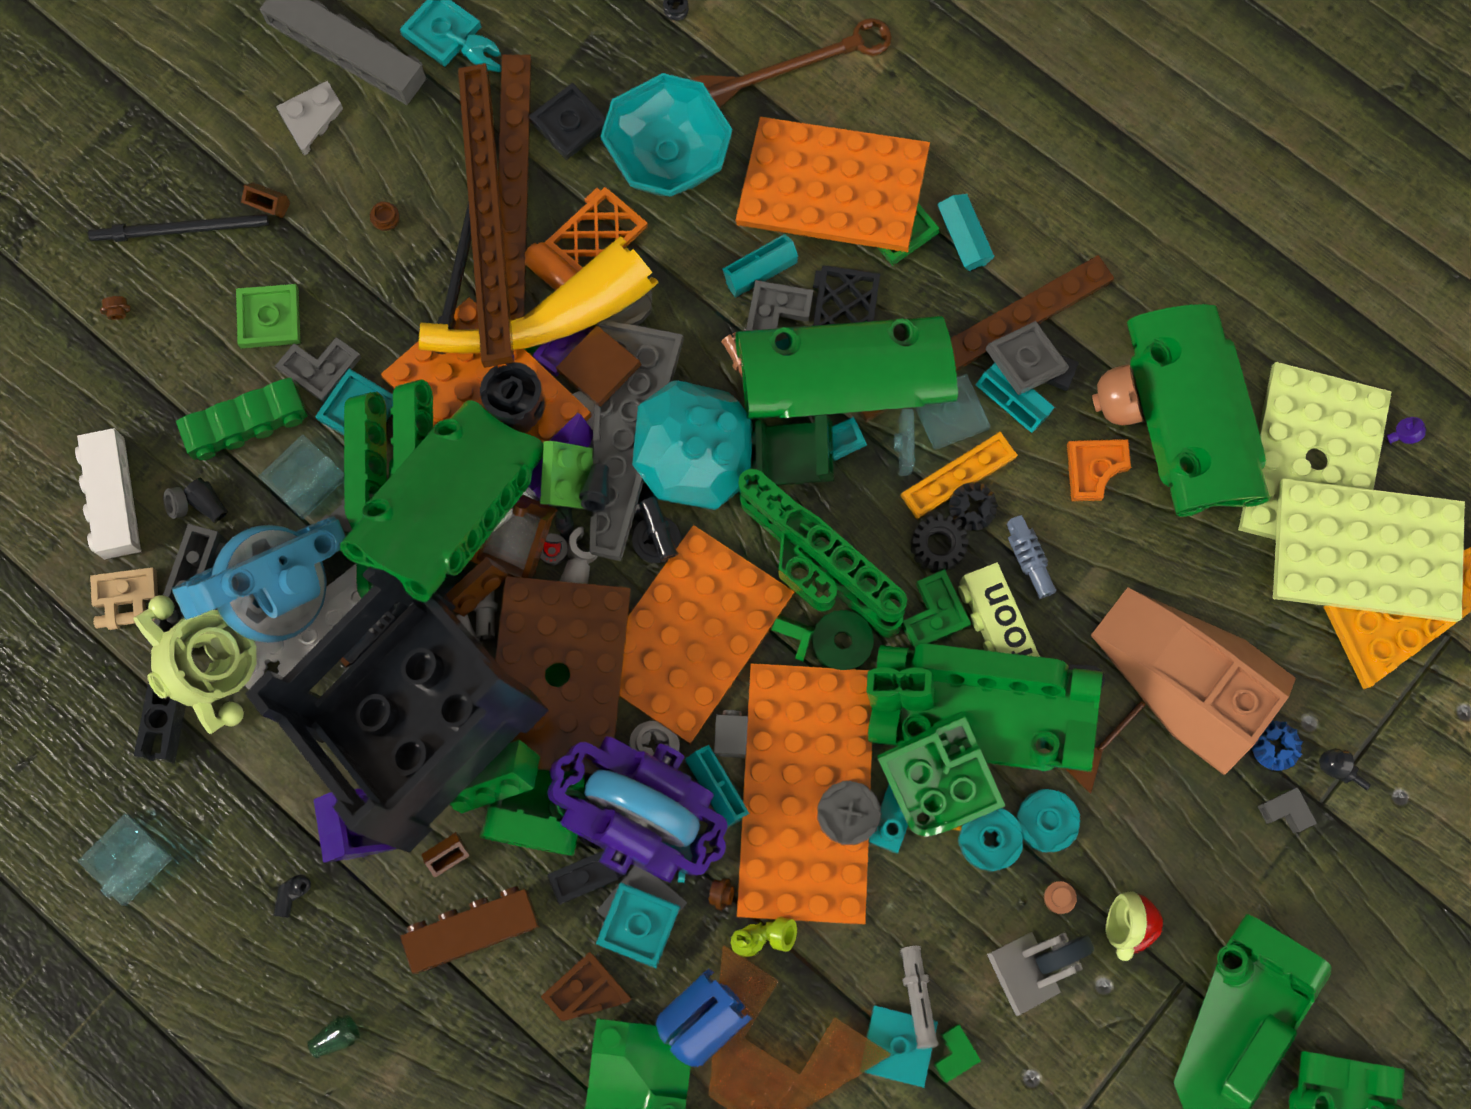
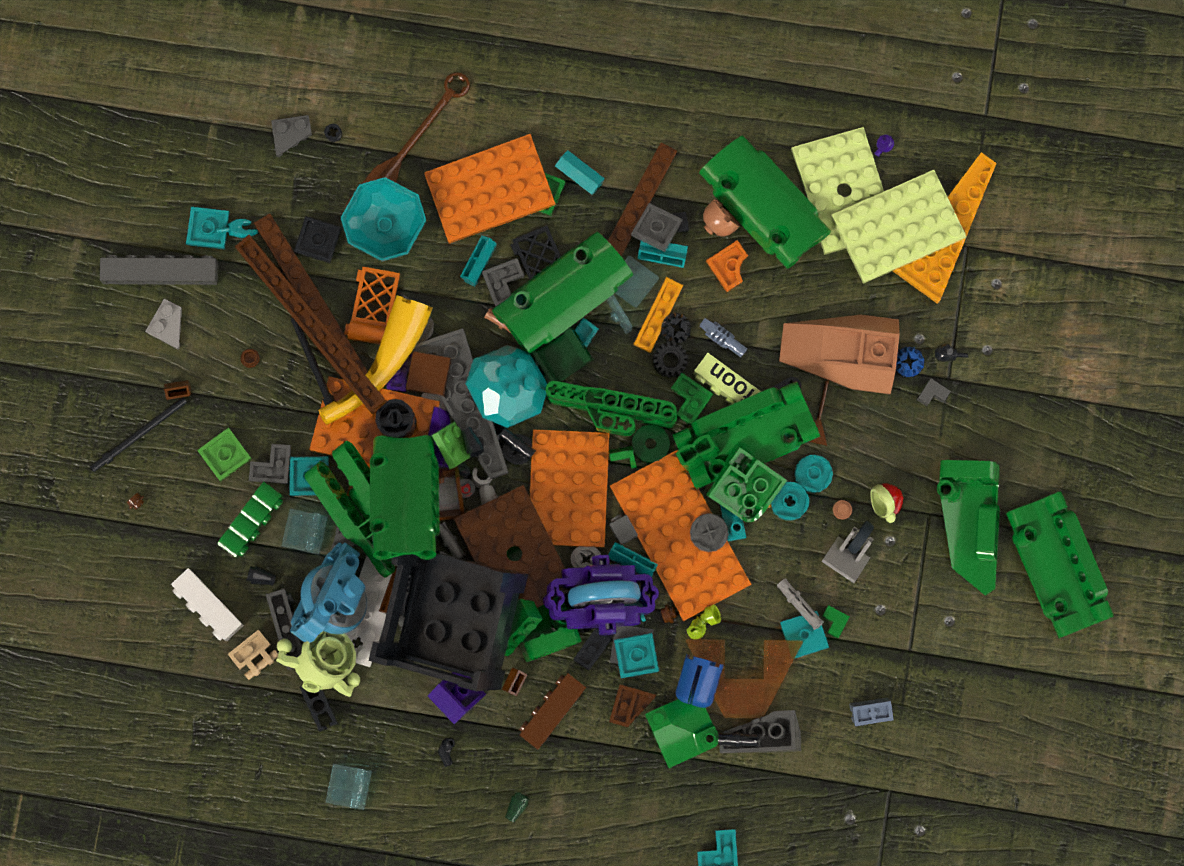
camera: 35 degrees left, 5 degrees up
dark grey tile [163,487,188,519] -> none
reddish brown plate [445,557,509,617] -> none

